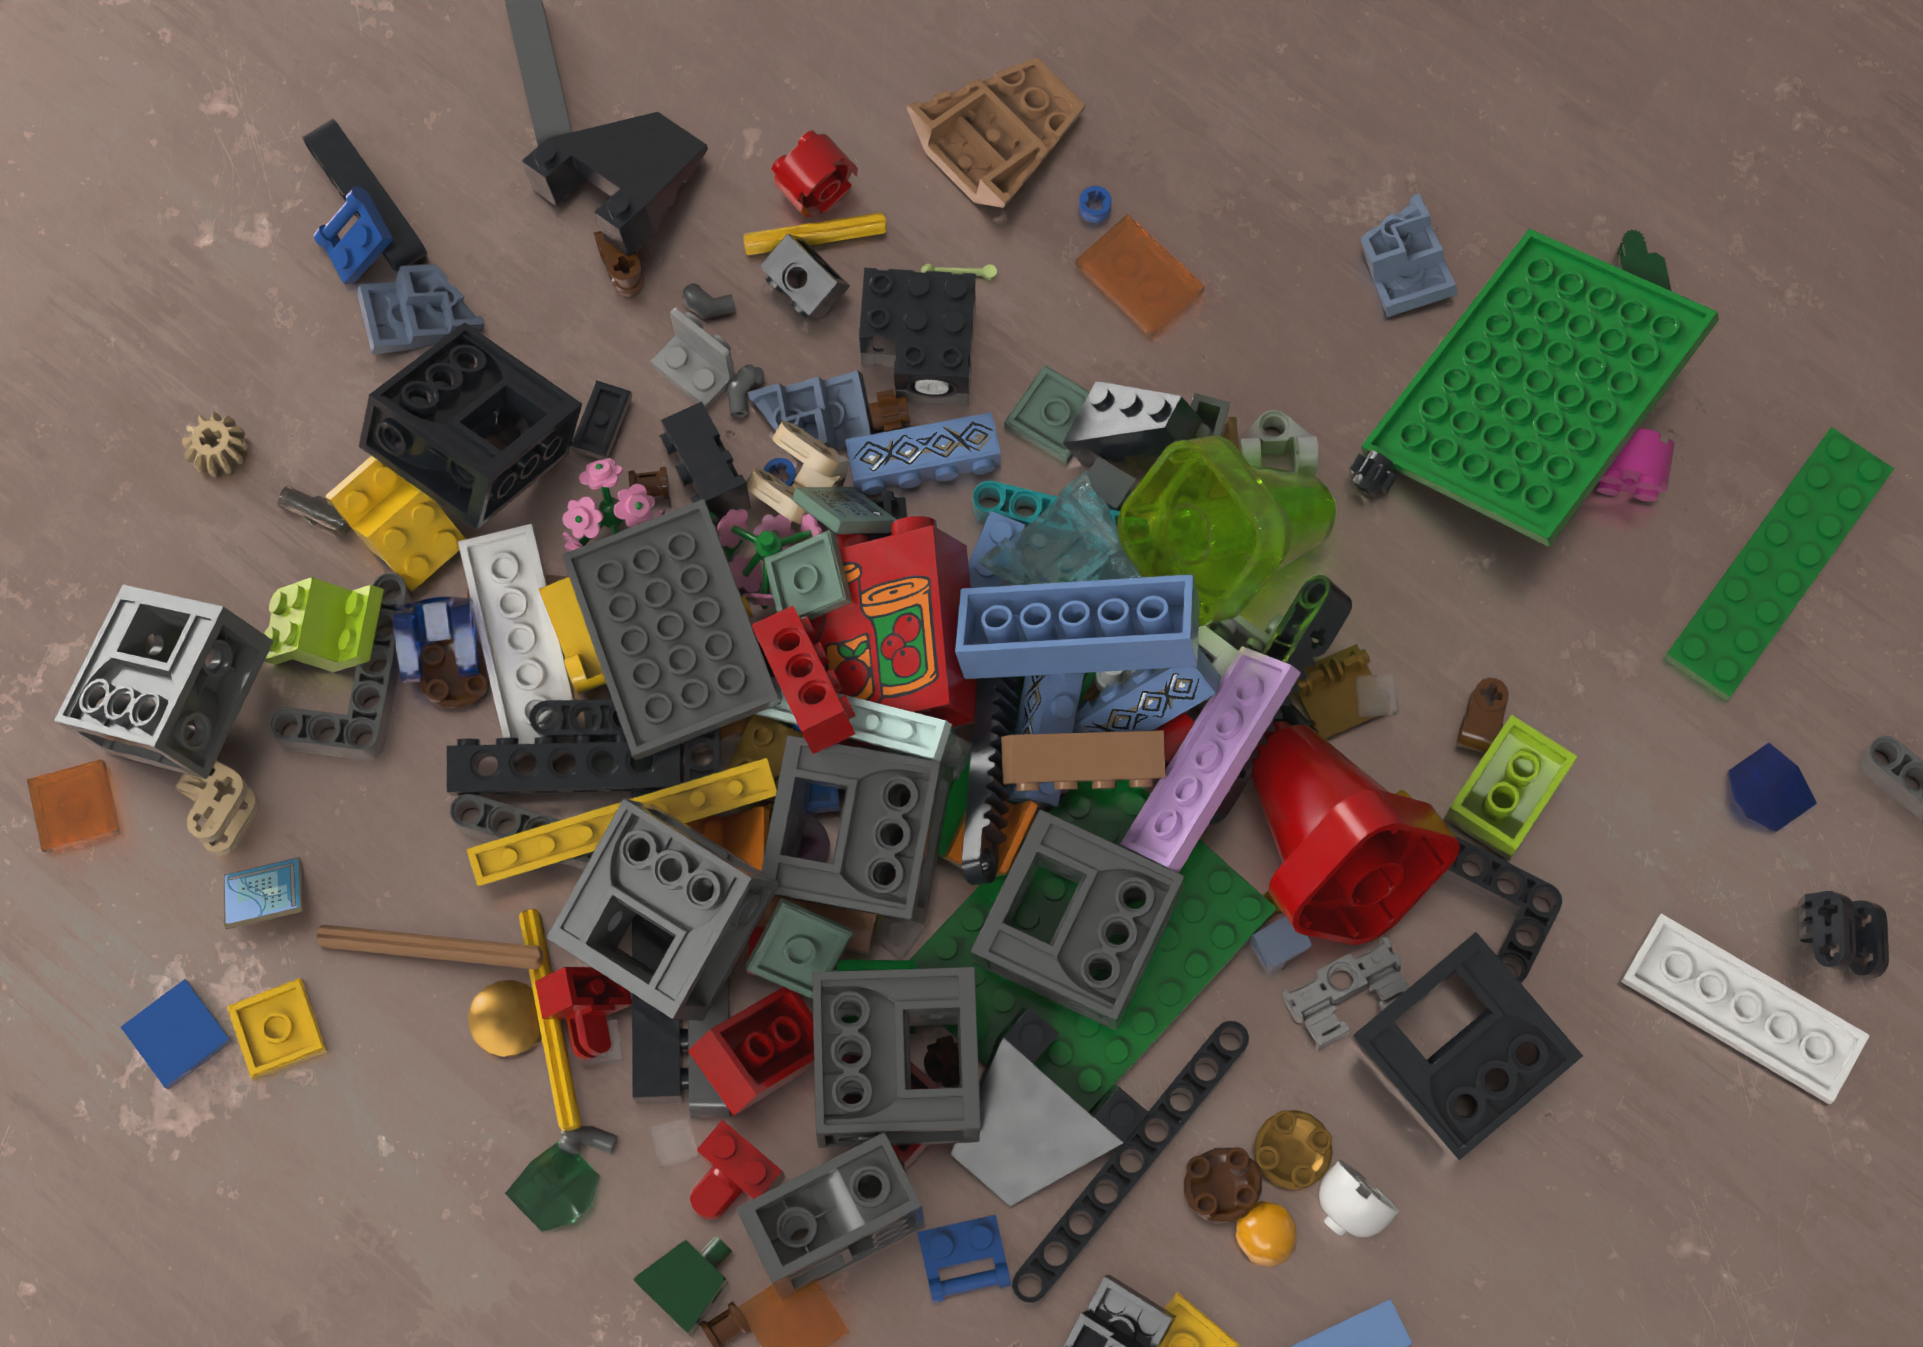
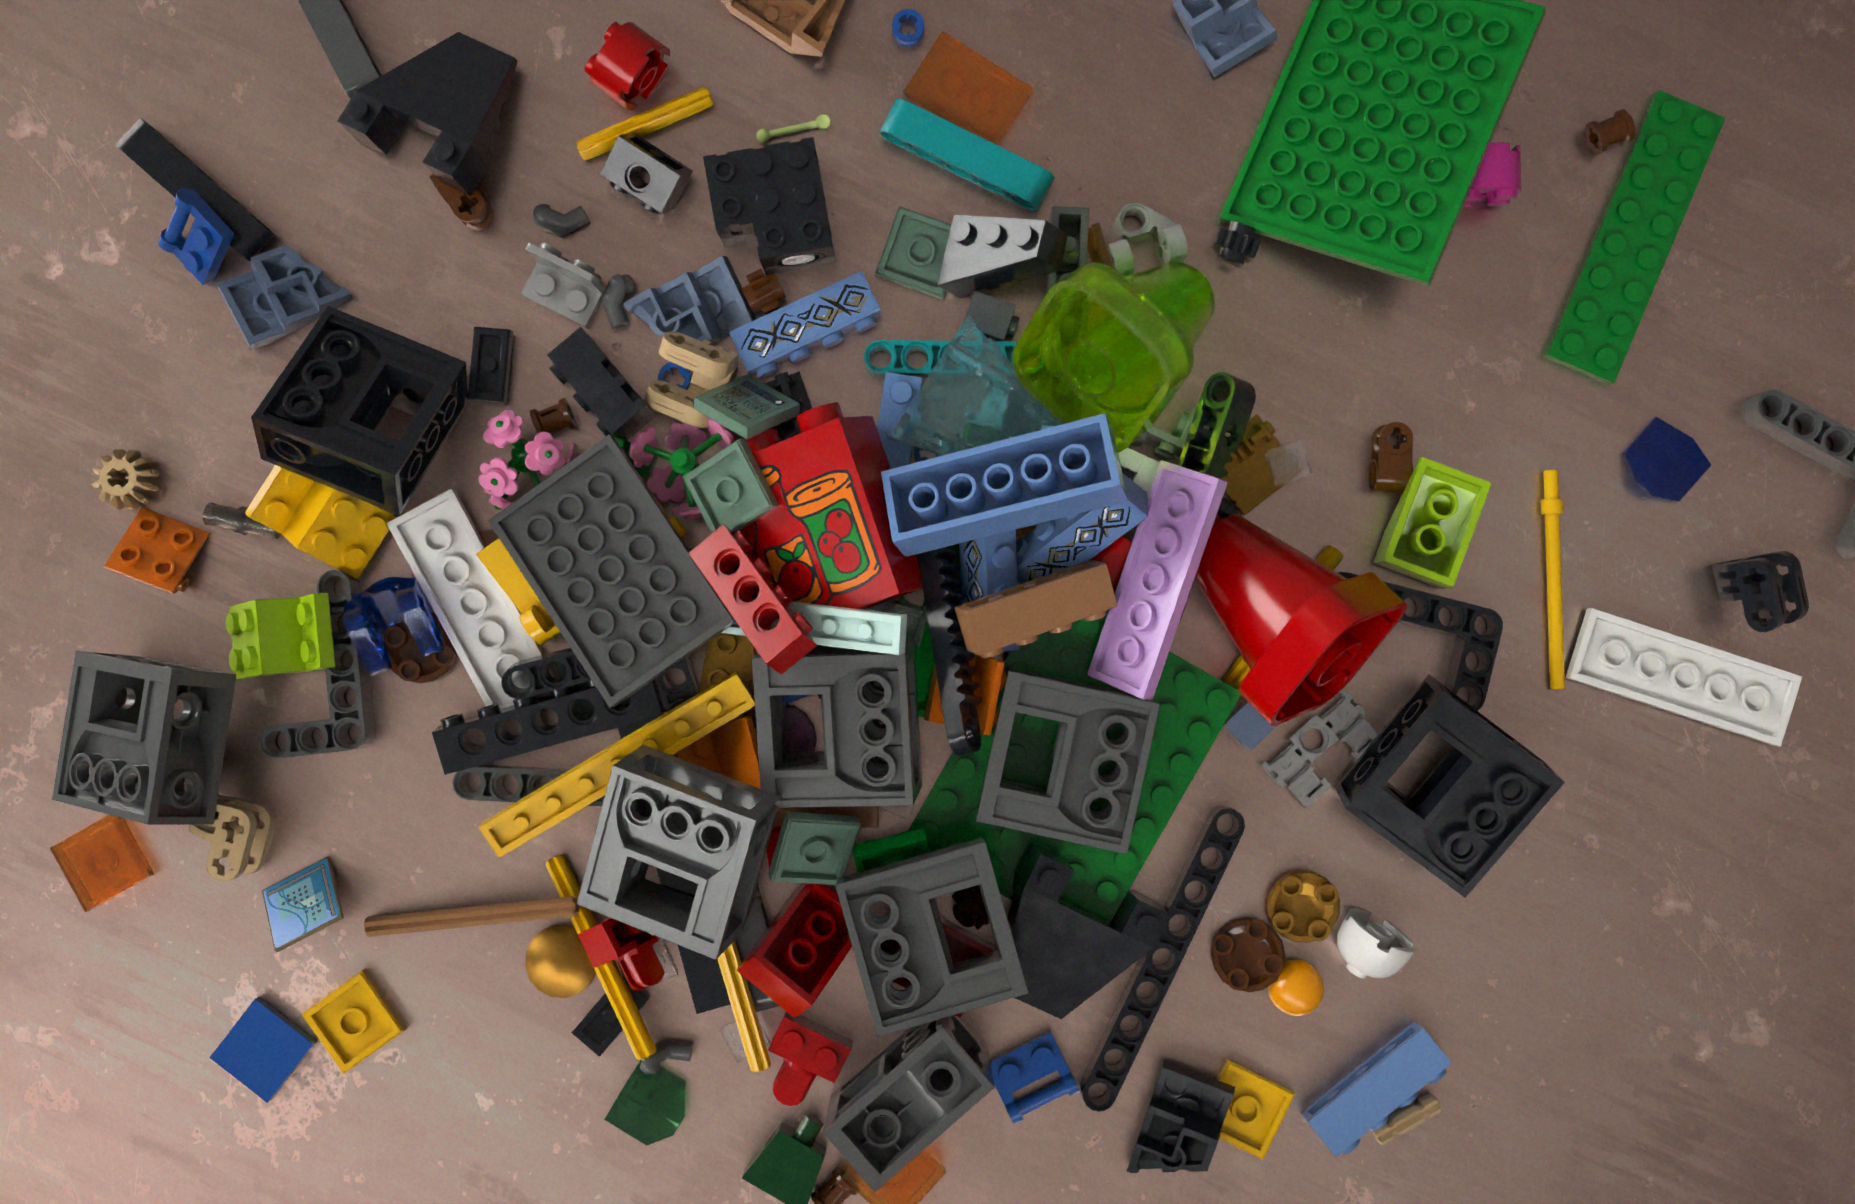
camera: 15 degrees left, 15 degrees up
none -> orange hinge [104,507,210,594]
none -> black plate [571,976,649,1057]
none -> yellow axle [717,941,771,1072]
none -> teal beam [879,99,1055,212]
none -> yellow bar [1540,470,1565,689]
none -> reddish brown bush [1585,109,1636,154]

